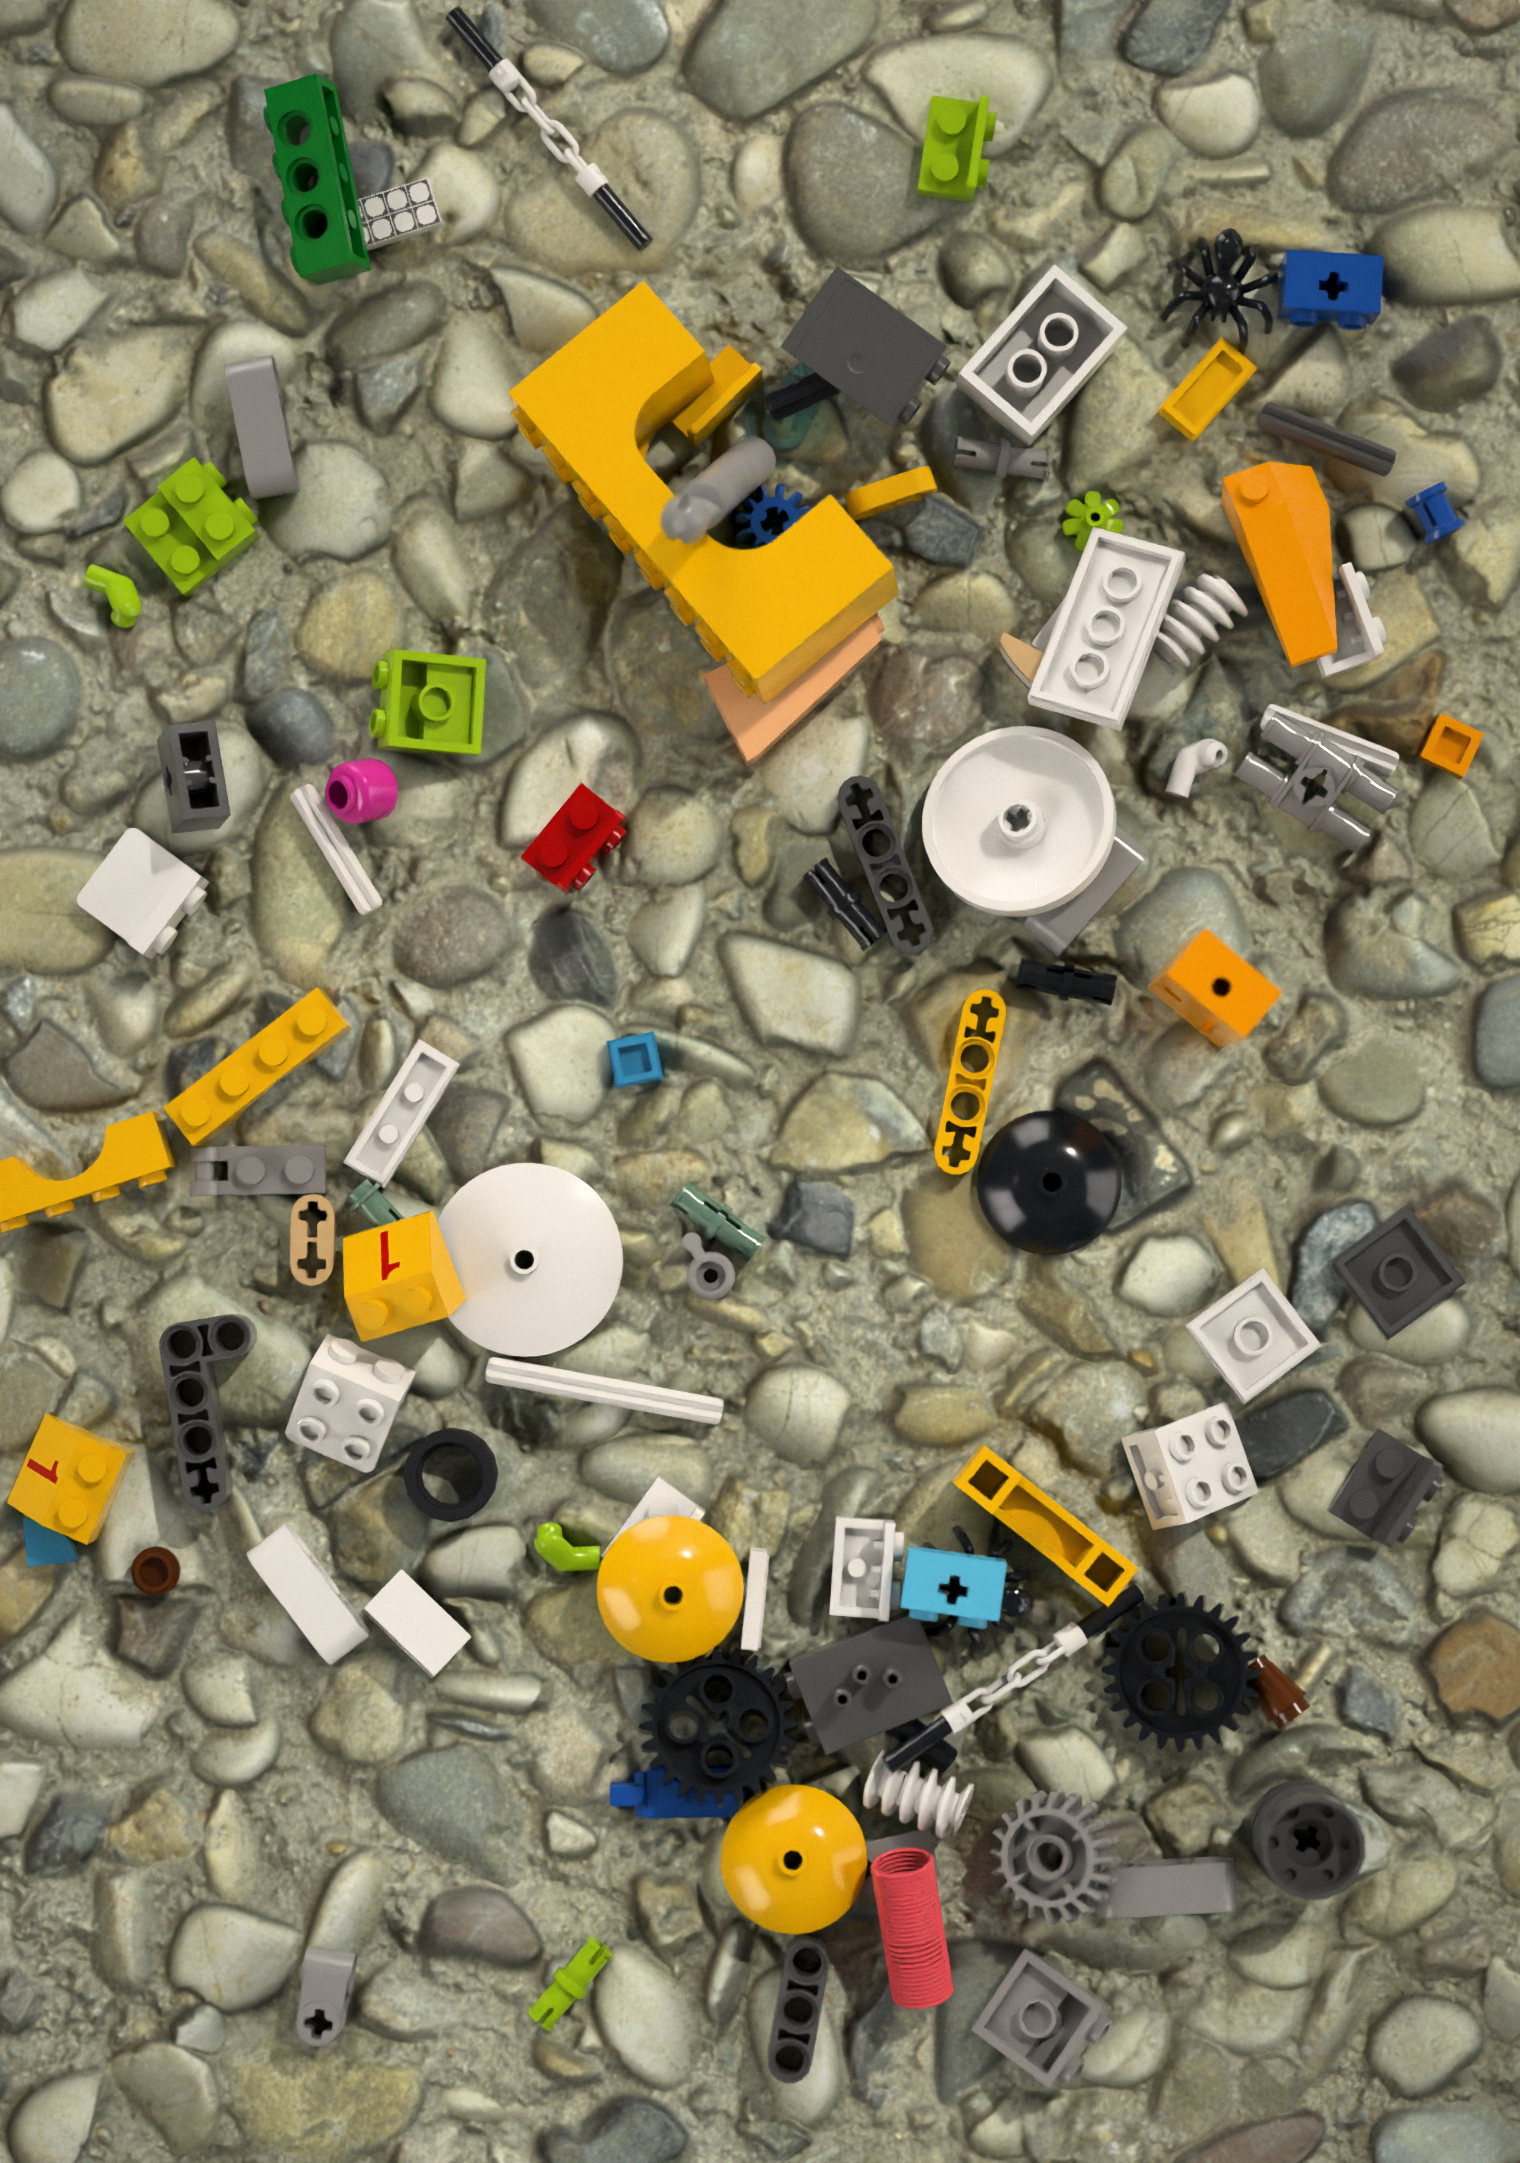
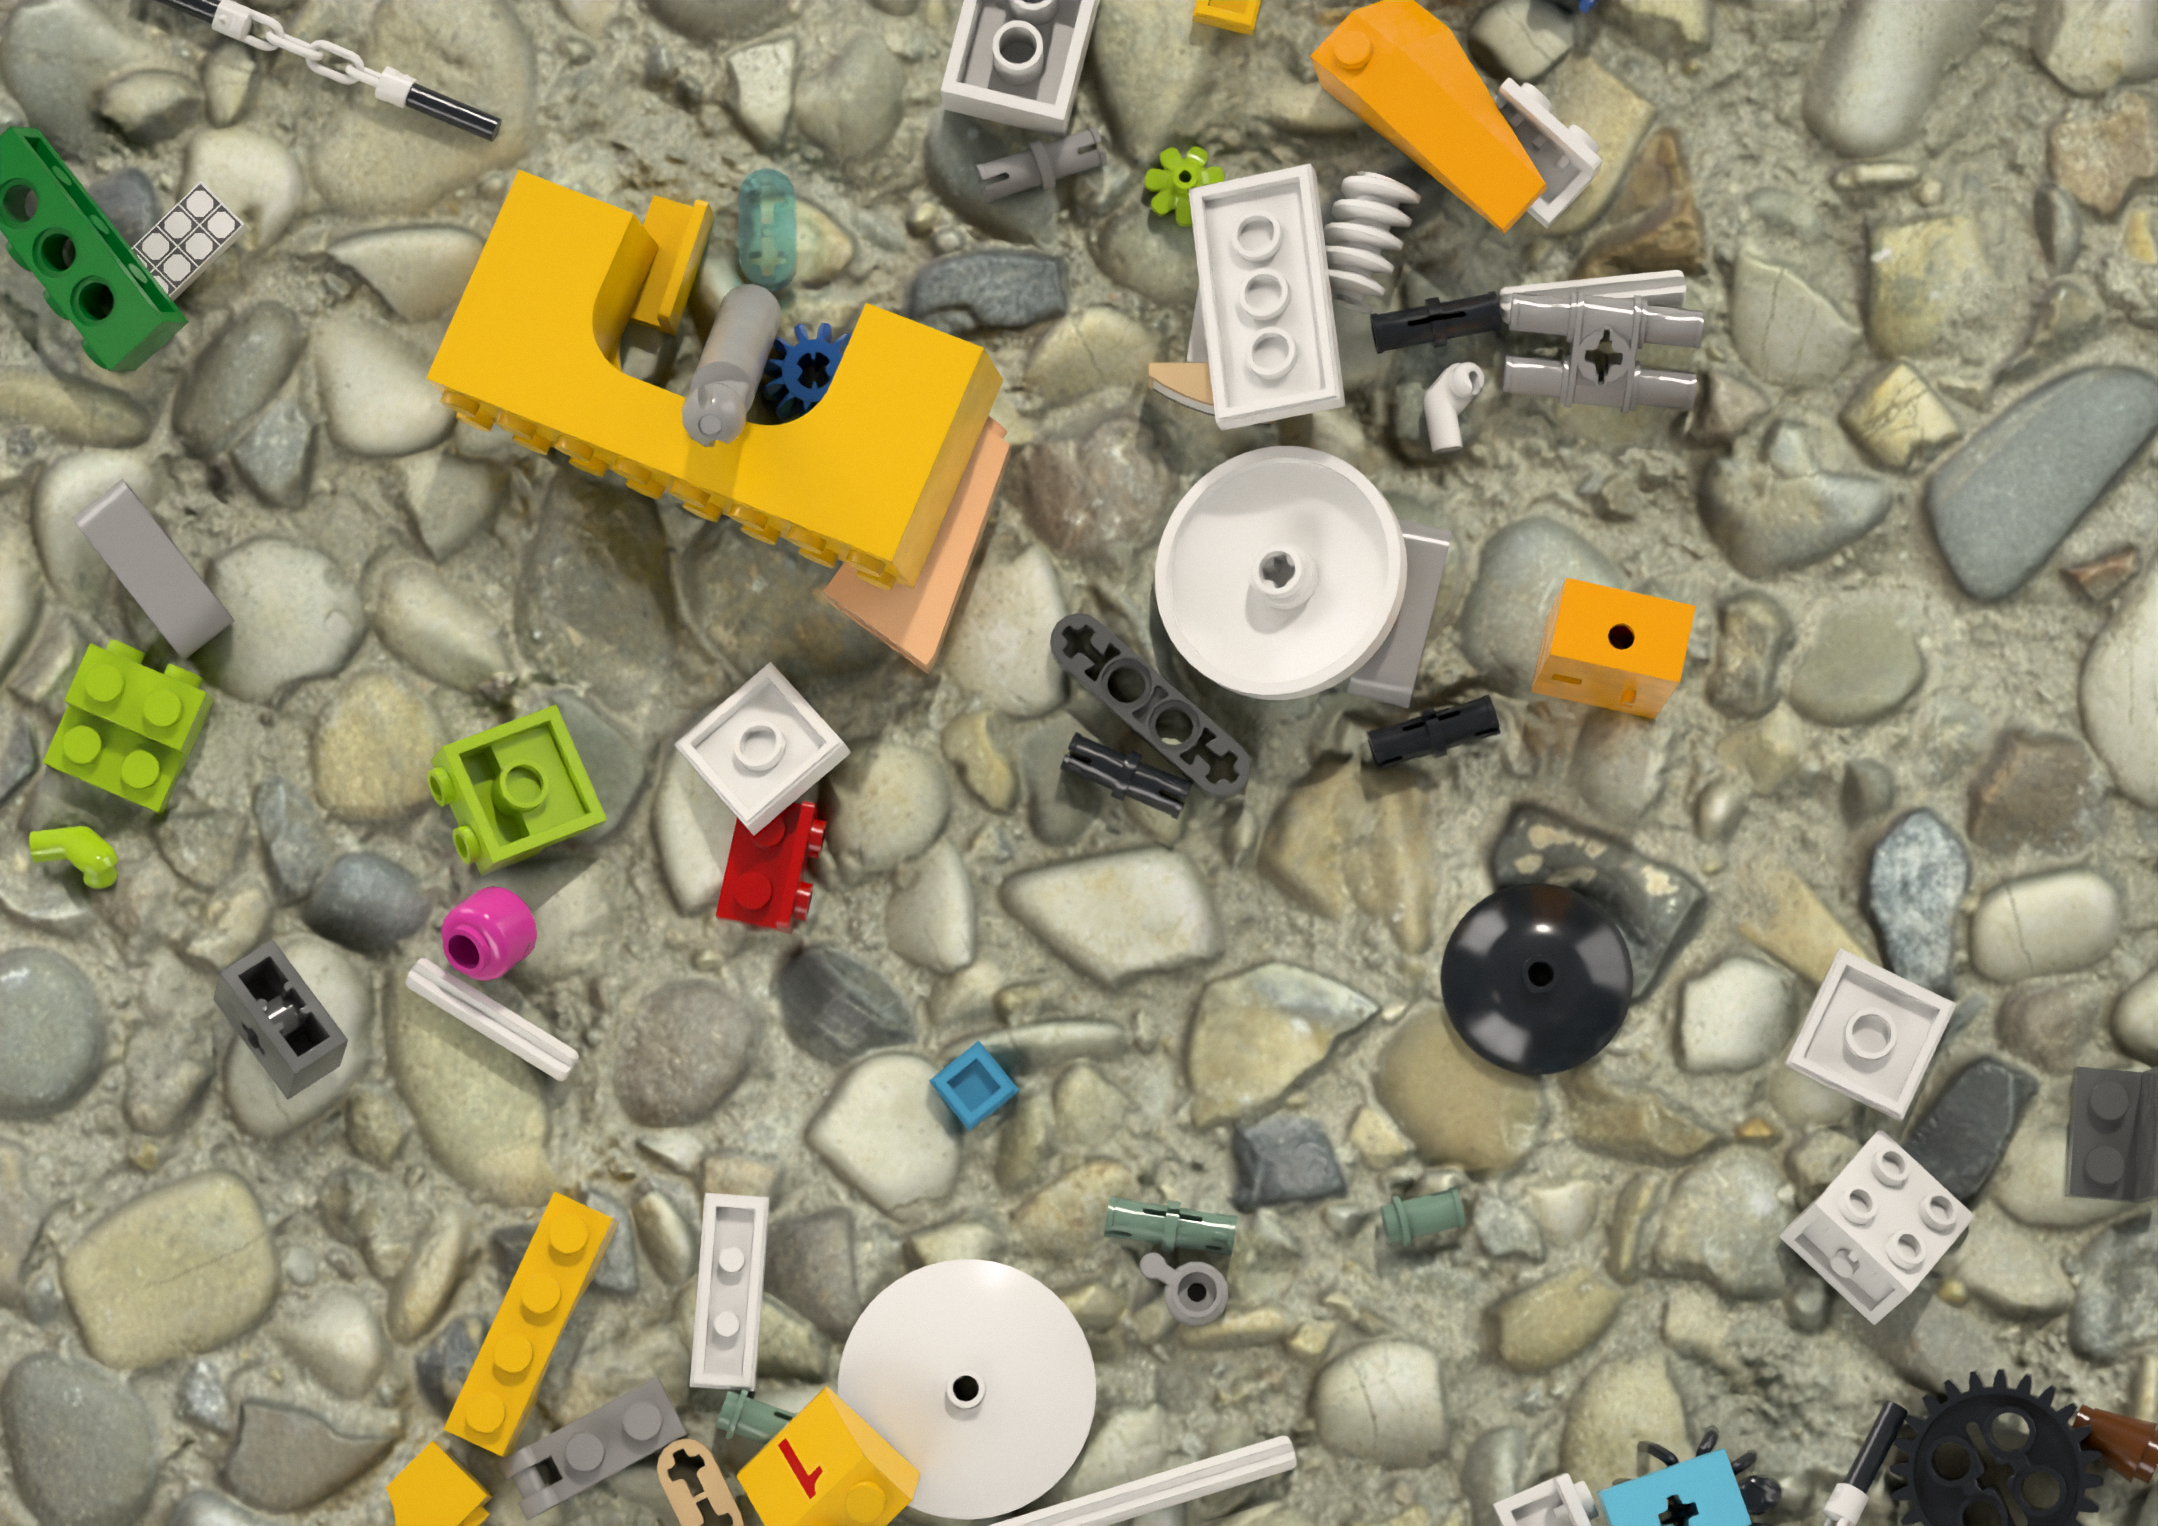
camera: 25 degrees left, 5 degrees down
white bracket [77,828,209,959] -> none
dark grey piece [765,266,951,429] -> none
yellow beam [844,466,938,520] -> none
yellow beam [934,989,1006,1175] -> none
yellow arch [951,1443,1139,1607] -> none
dark grey tile [1328,1205,1466,1340] -> none
light orange tile [1417,713,1485,779] -> none
none -> white plate [674,662,851,836]
none -> black pin [1370,291,1502,354]
none -> sand green pin [1380,1186,1466,1247]

